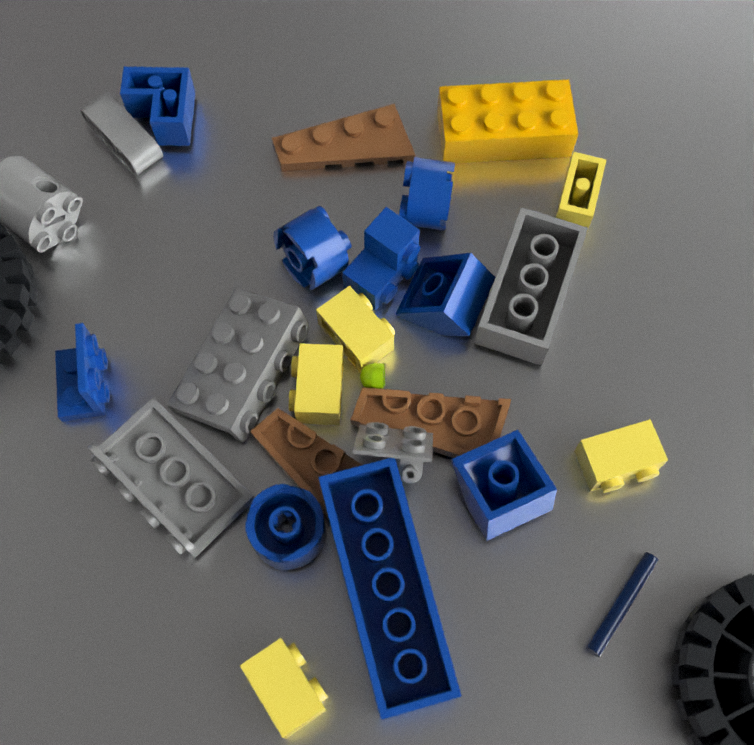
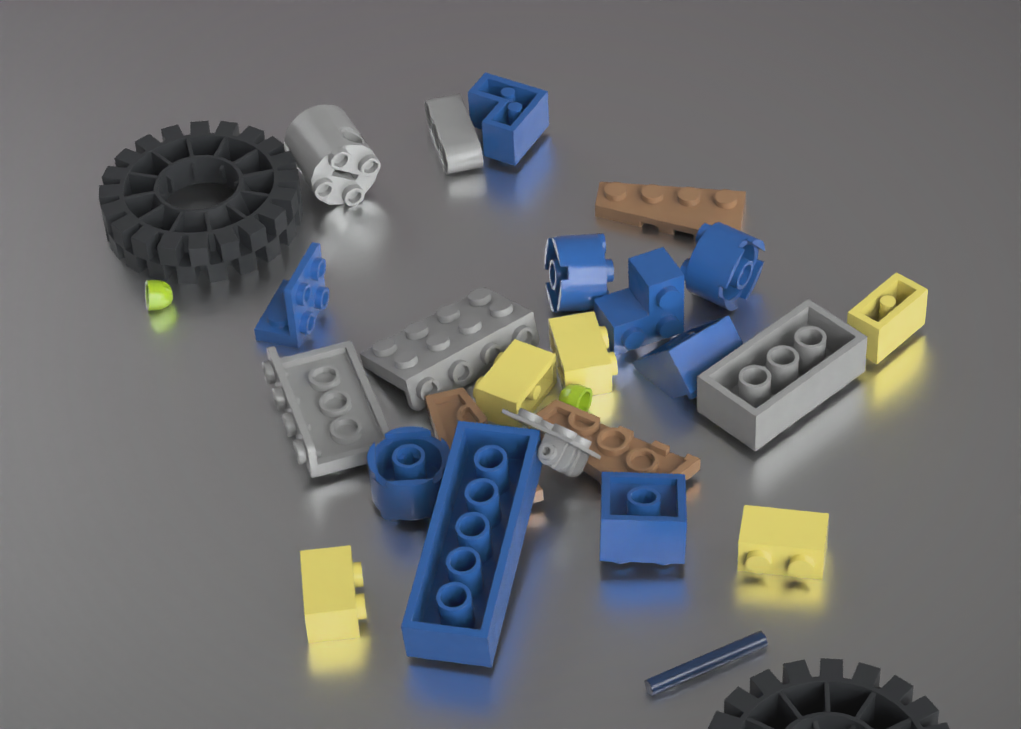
camera: 30 degrees right, 25 degrees down
yellow brick [437,79,578,164] -> none

